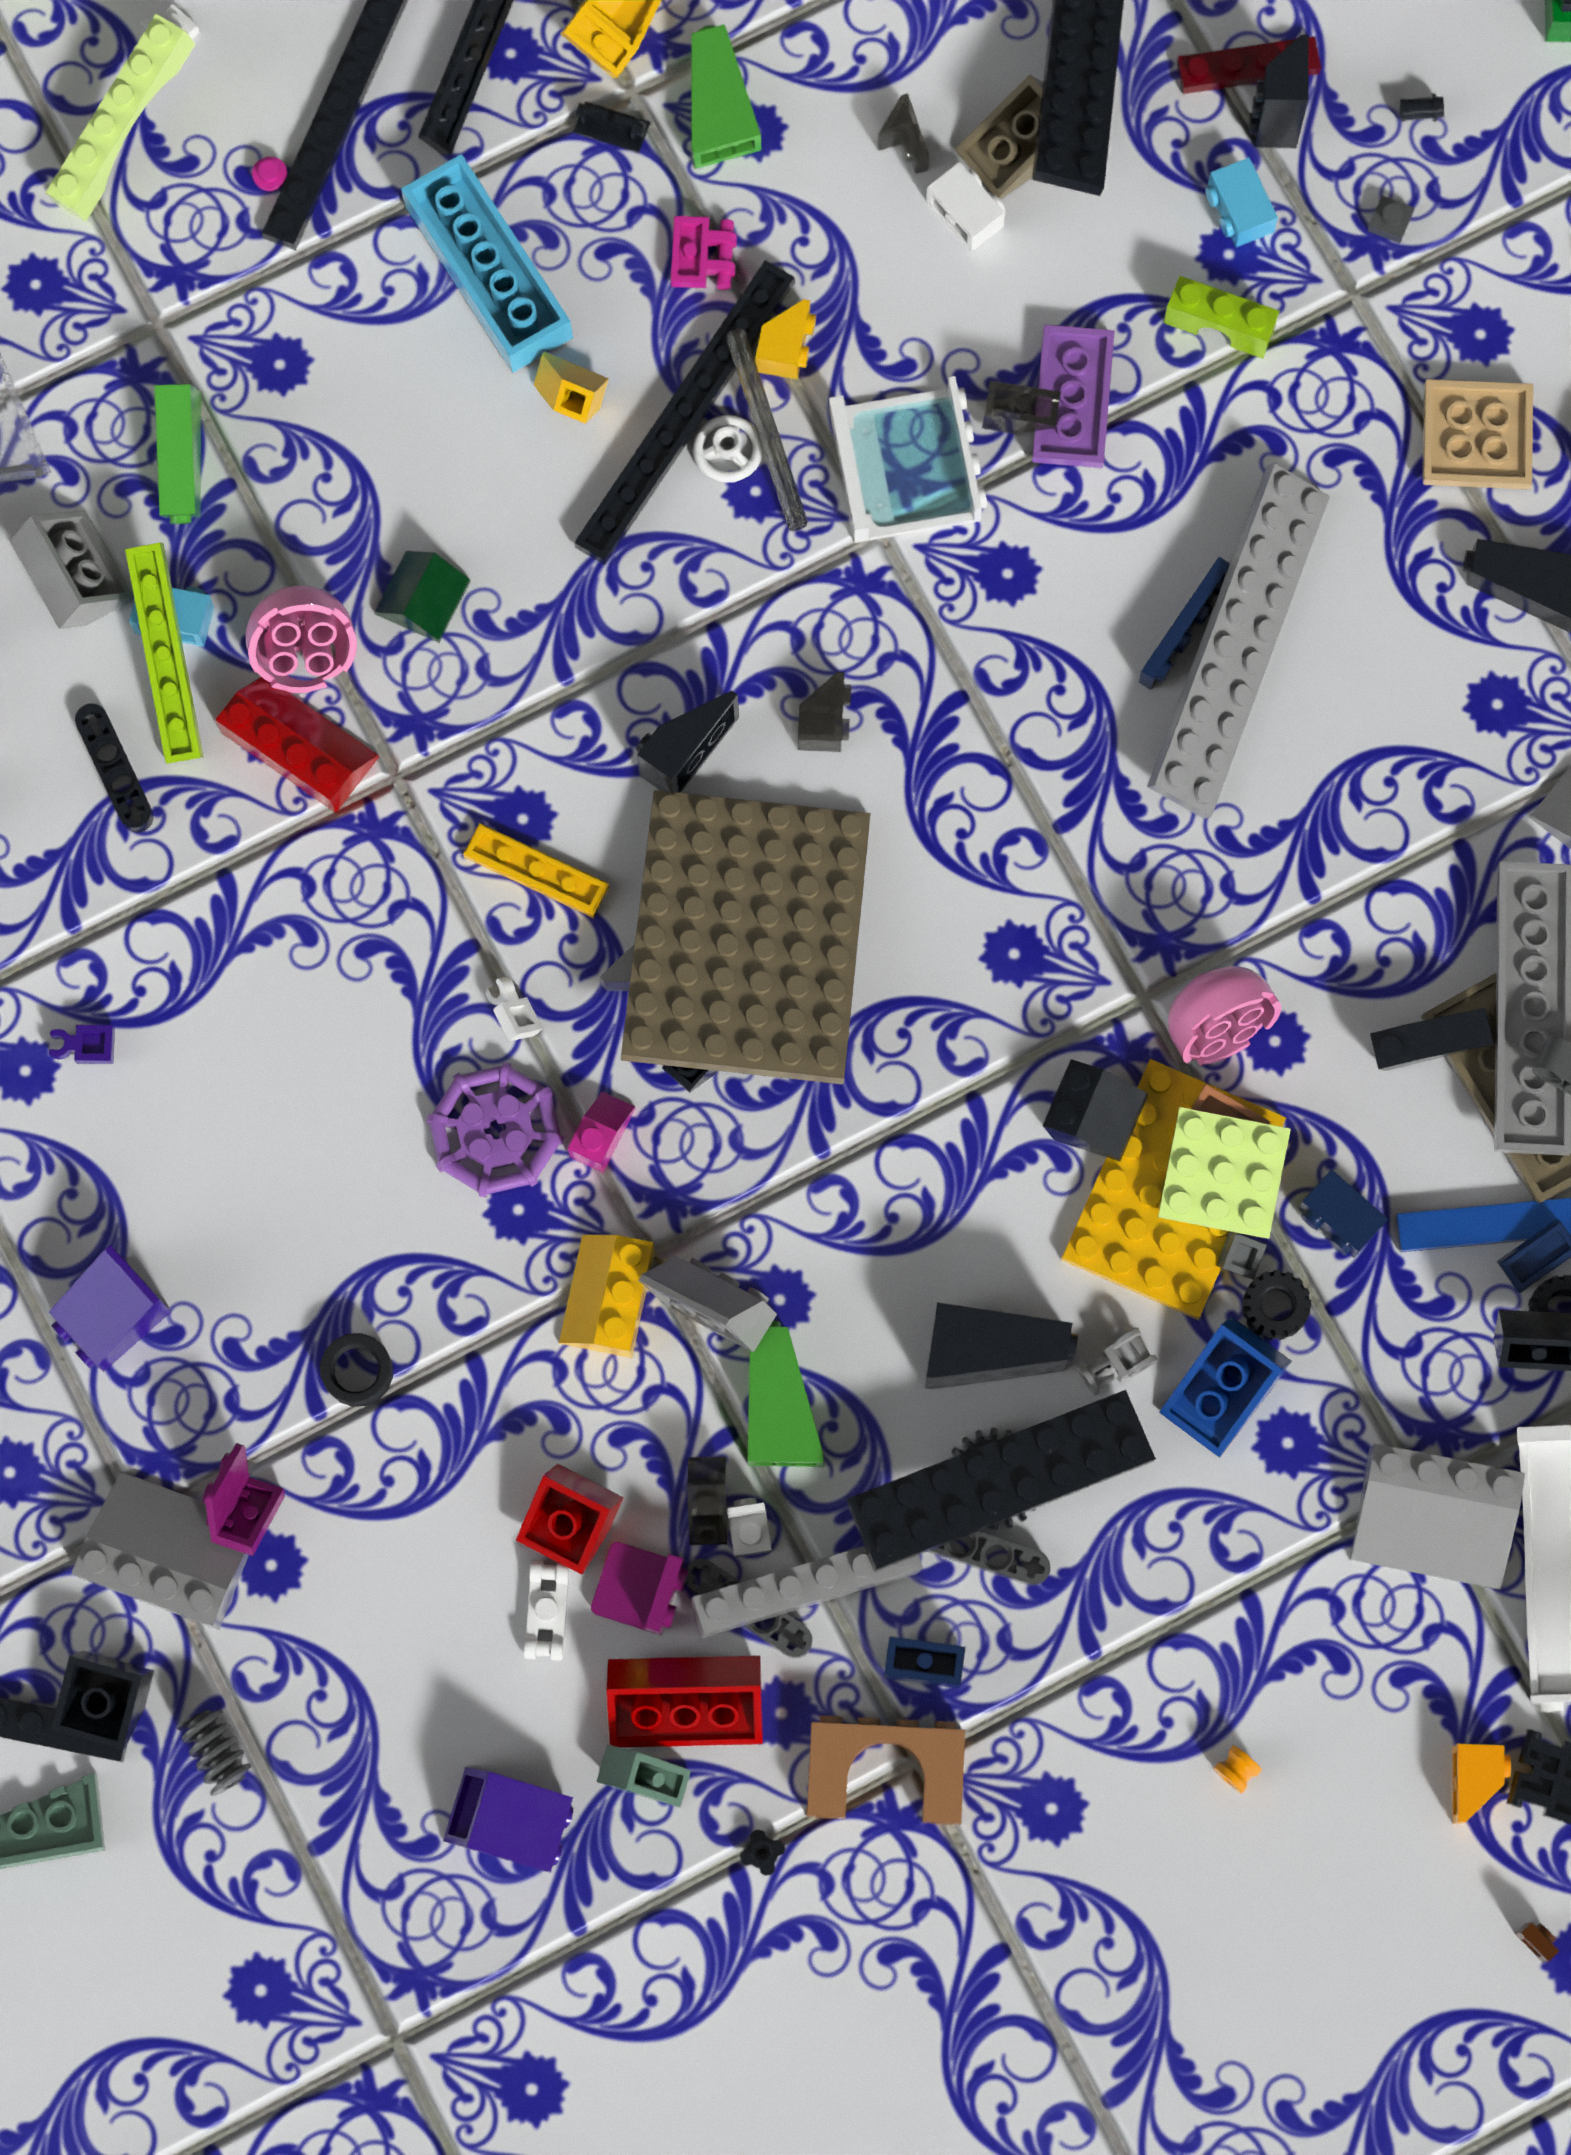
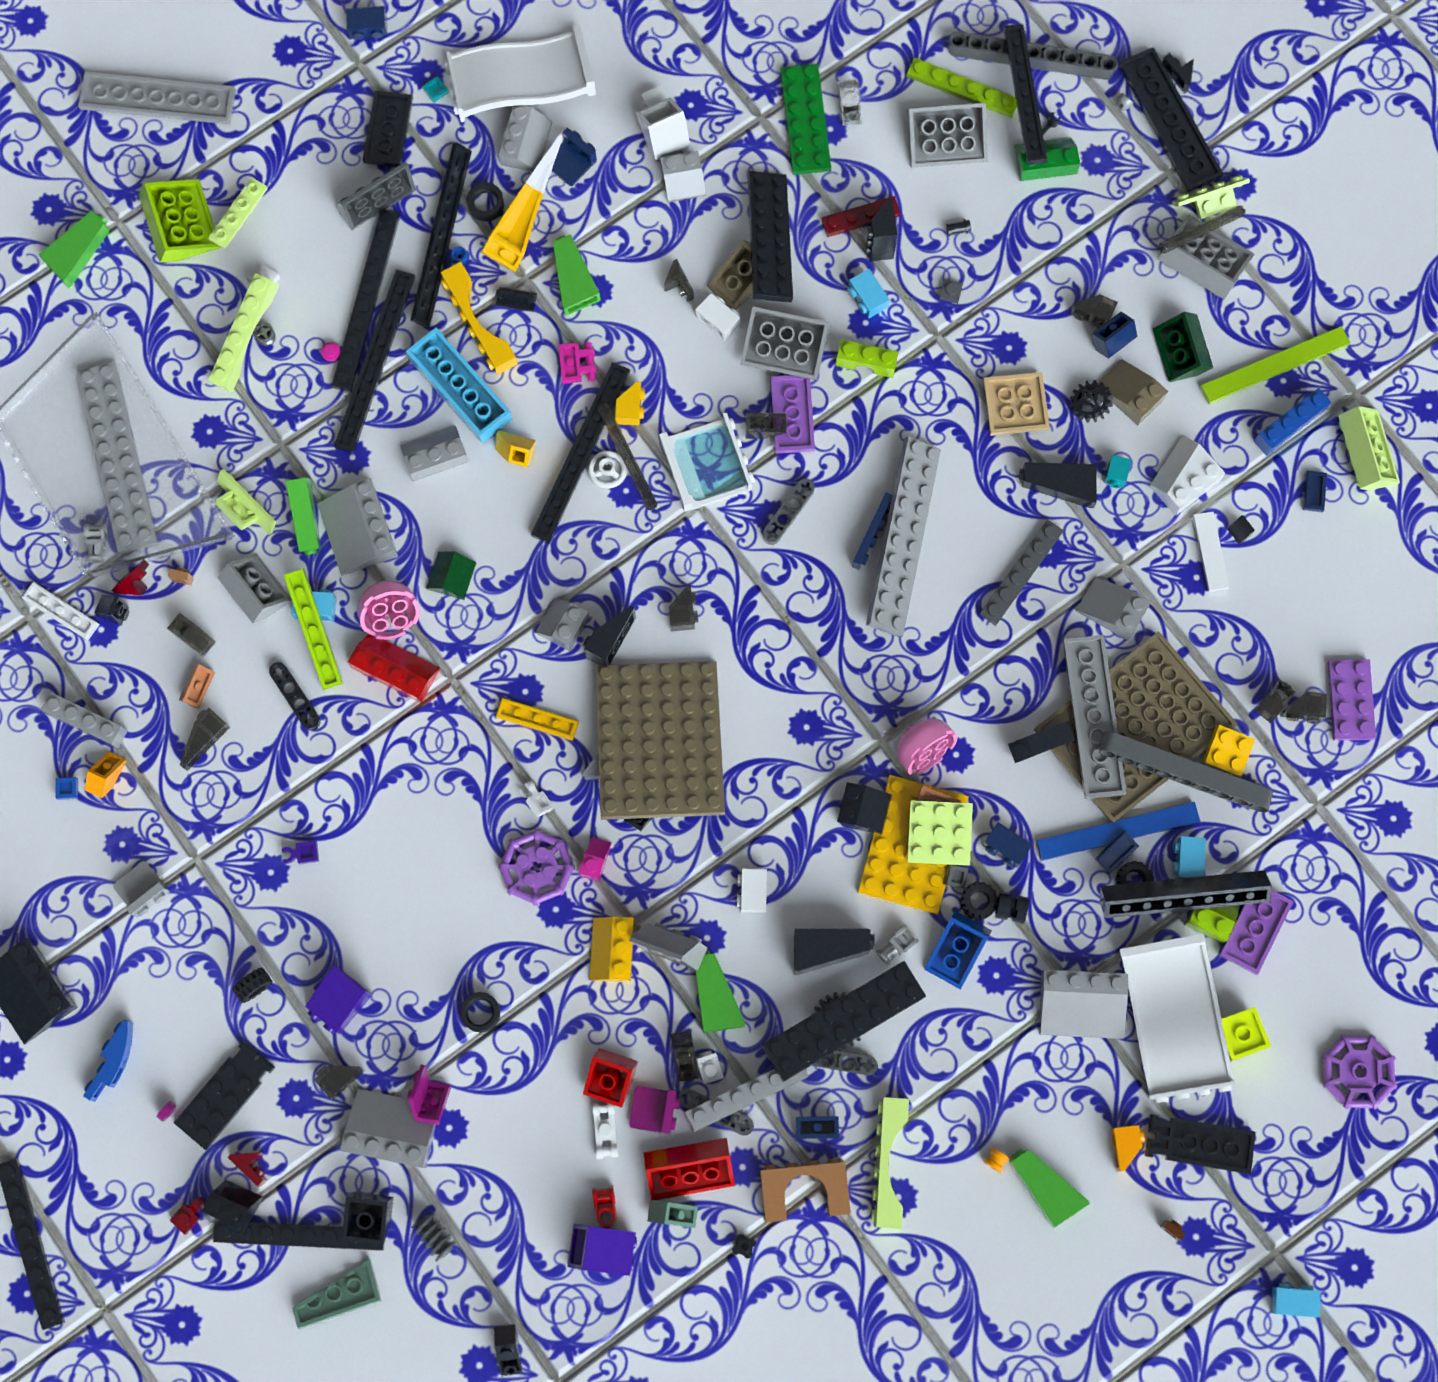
camera: 10 degrees left, 0 degrees up
none -> yellowish green bracket [215,469,276,535]
none -> flat silver wheel [254,322,276,346]
none -> clear smoke slope [314,1065,365,1100]
none -> light grey slope [317,478,398,576]
none -> black plate [334,269,415,454]
none -> light grey slope [400,426,469,482]
none -> yellow arch [440,262,518,375]
none -> blue plate [450,247,470,265]
none -> black slope [494,1324,523,1376]
none -> light grey slope [535,598,590,652]
none -> red piece [592,1185,617,1228]
none -> white brick [737,869,767,913]
none -> light grey slope [740,306,830,380]
none -> dark grey beam [763,479,815,545]
none -> yellowish green arch [871,1097,909,1229]
none -> dark grey plate [980,519,1064,626]
none -> black wheel [995,892,1029,924]
none -> bright green slope [1009,1149,1090,1227]

